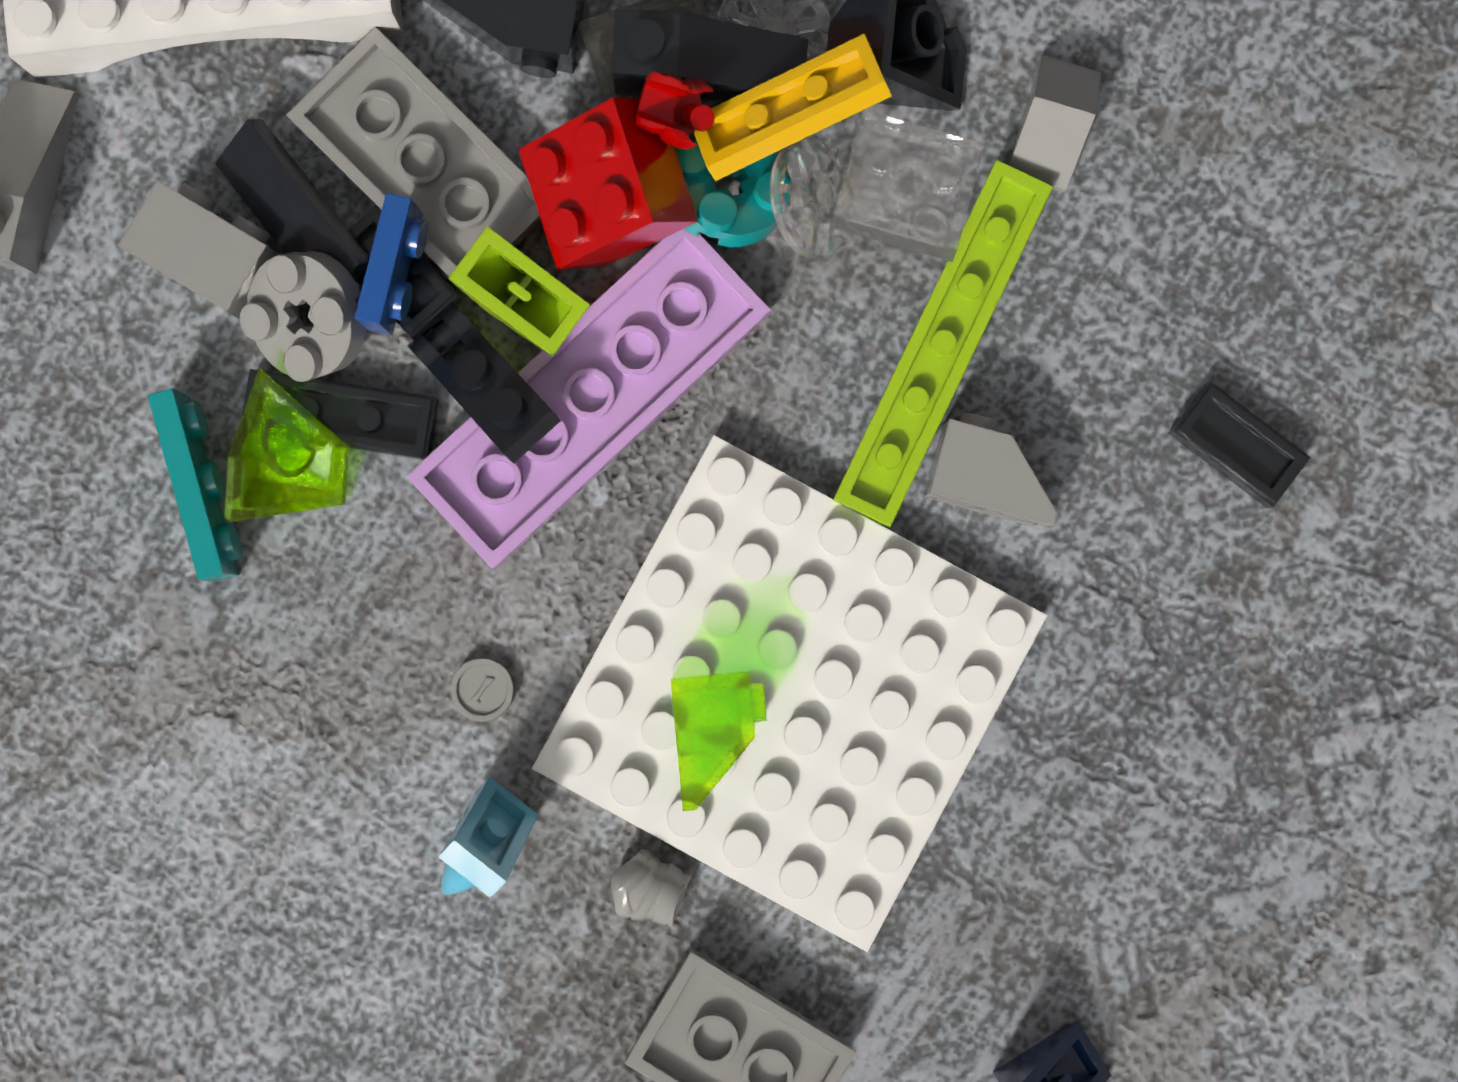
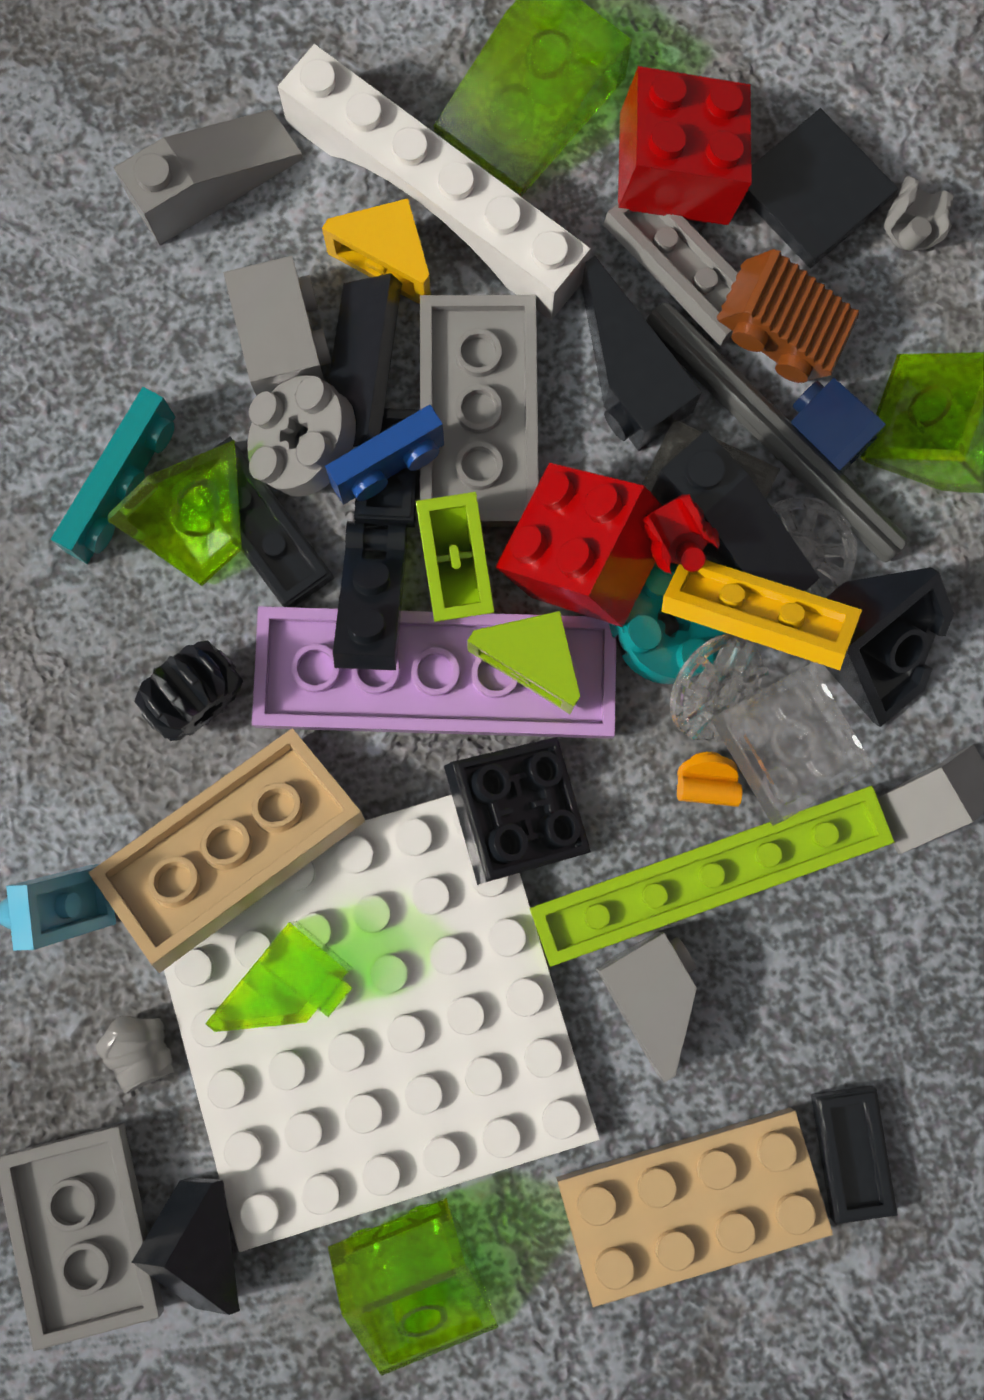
camera: 45 degrees right, 5 degrees down
light grey piece [450,658,515,722] -> none
none -> tan plate [88,728,365,973]
none -> black slope [132,1177,240,1315]
none -> black gear [134,640,243,741]
none -> yellow slope [322,198,431,304]
none -> clear neon green slope [328,1198,498,1376]
none -> black tile [444,737,591,885]
none -> lime slope [467,611,580,714]
none -> tan plate [556,1107,833,1307]
none -> light orange plate [677,752,743,807]

